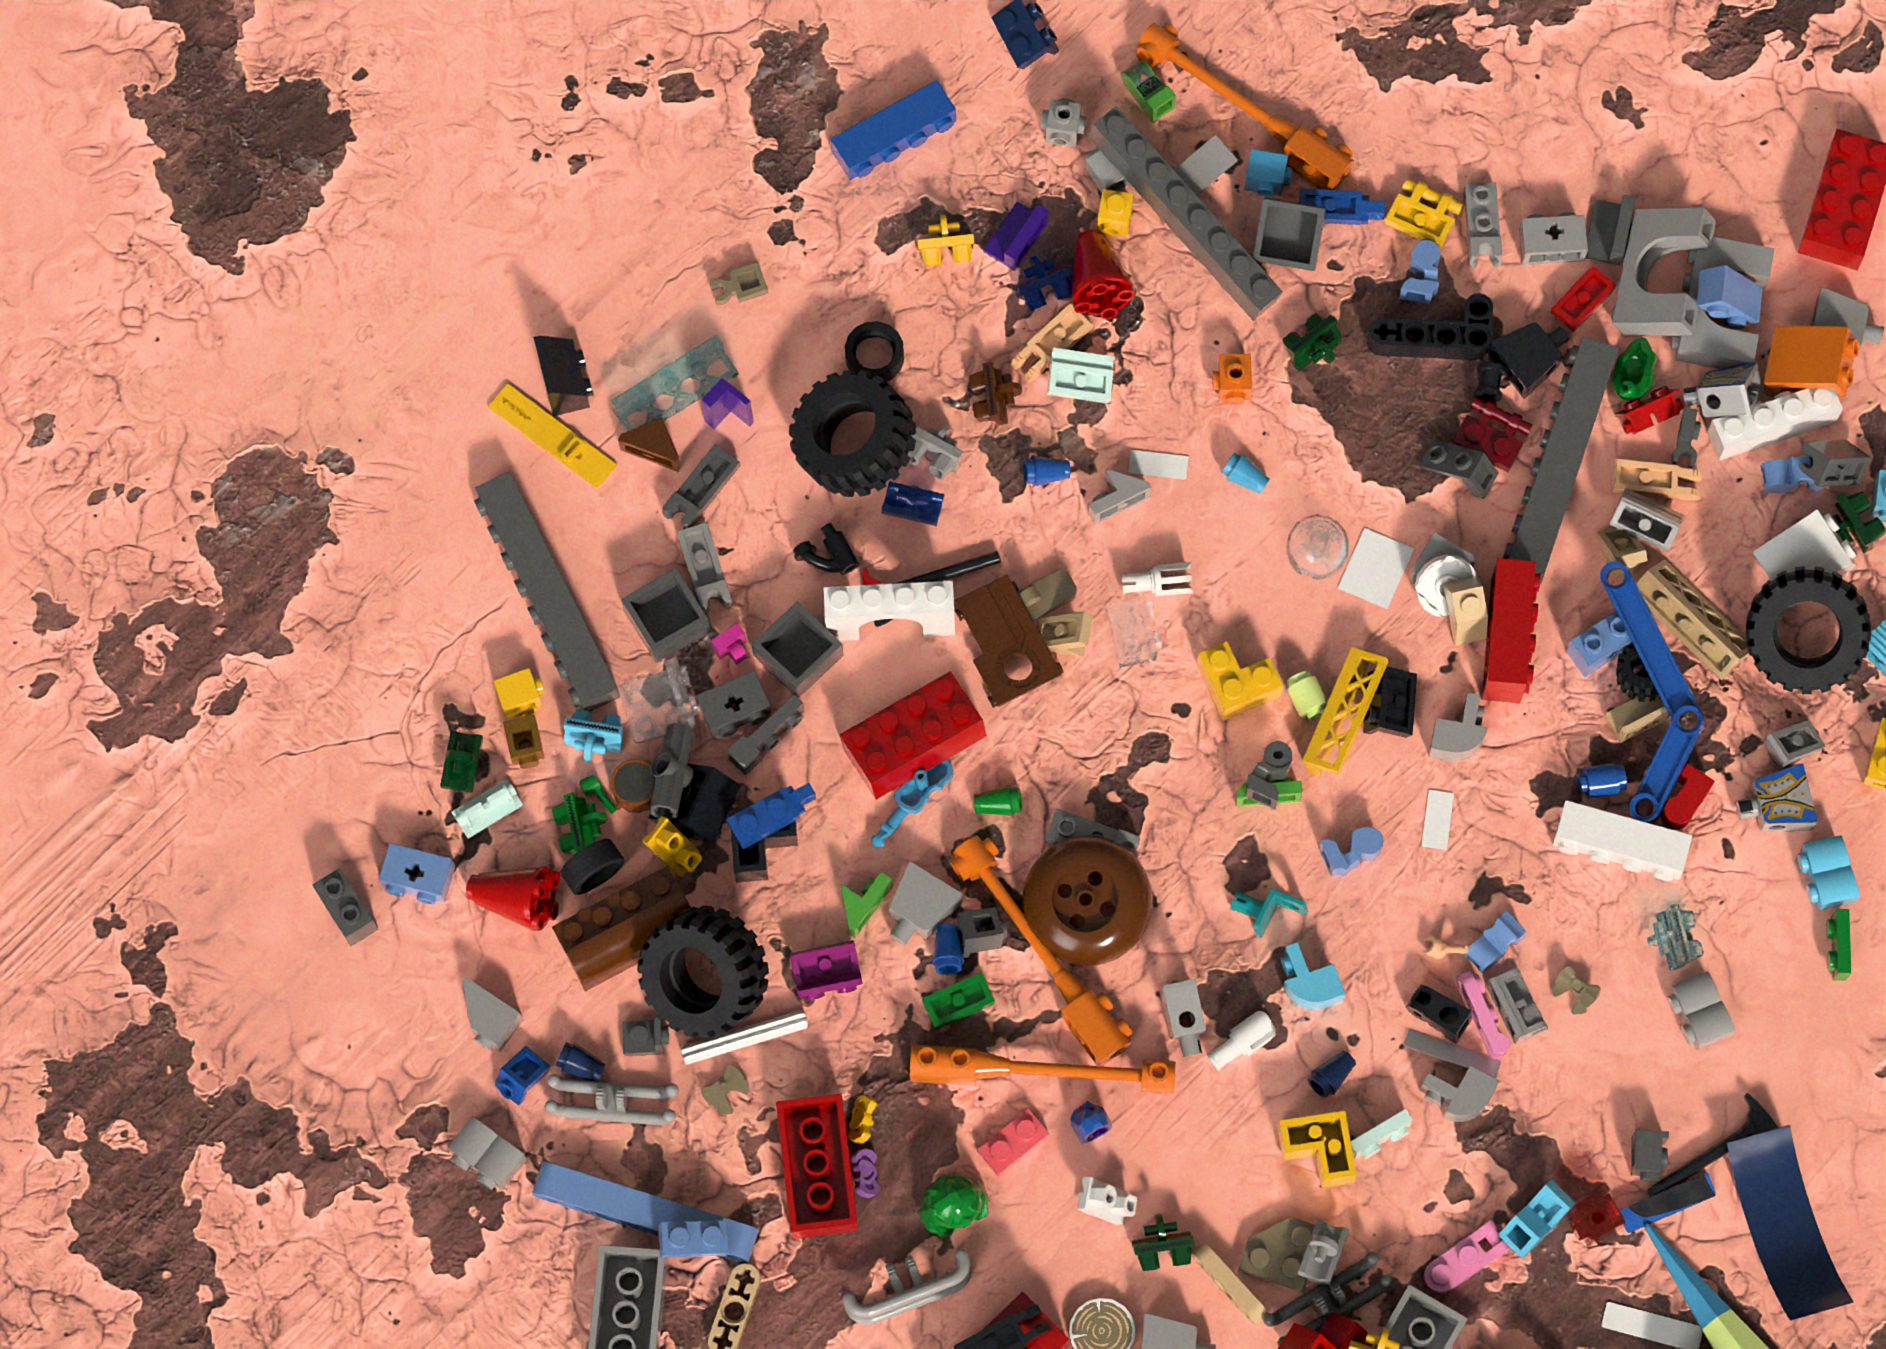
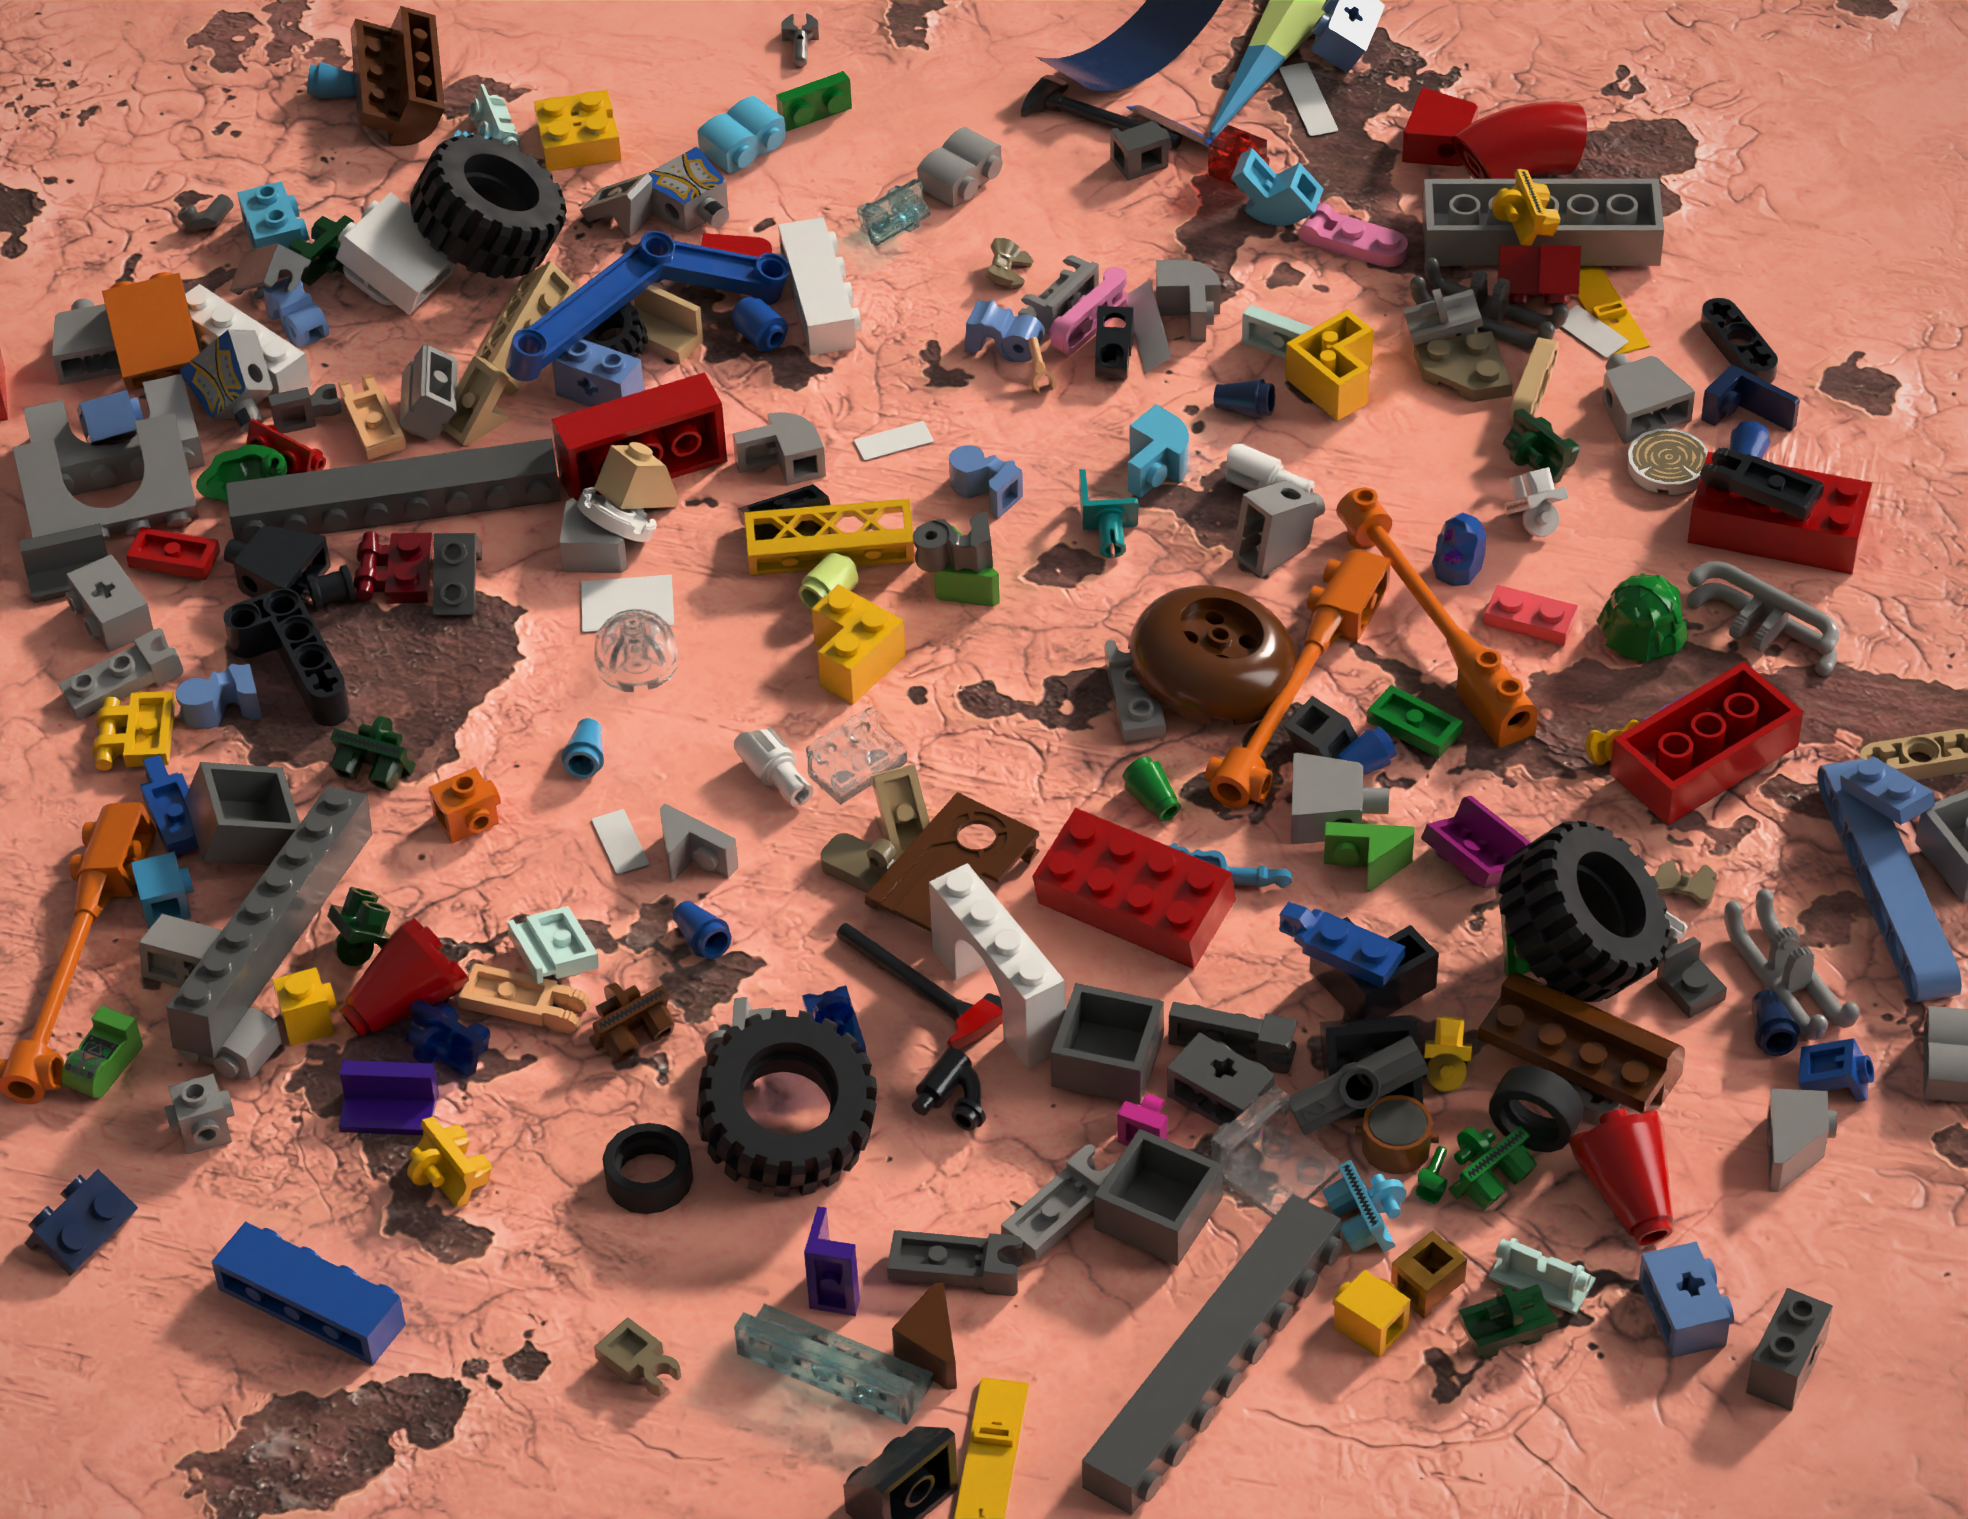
camera: 120 degrees left, 25 degrees down
none -> dark green hips [327,887,391,966]

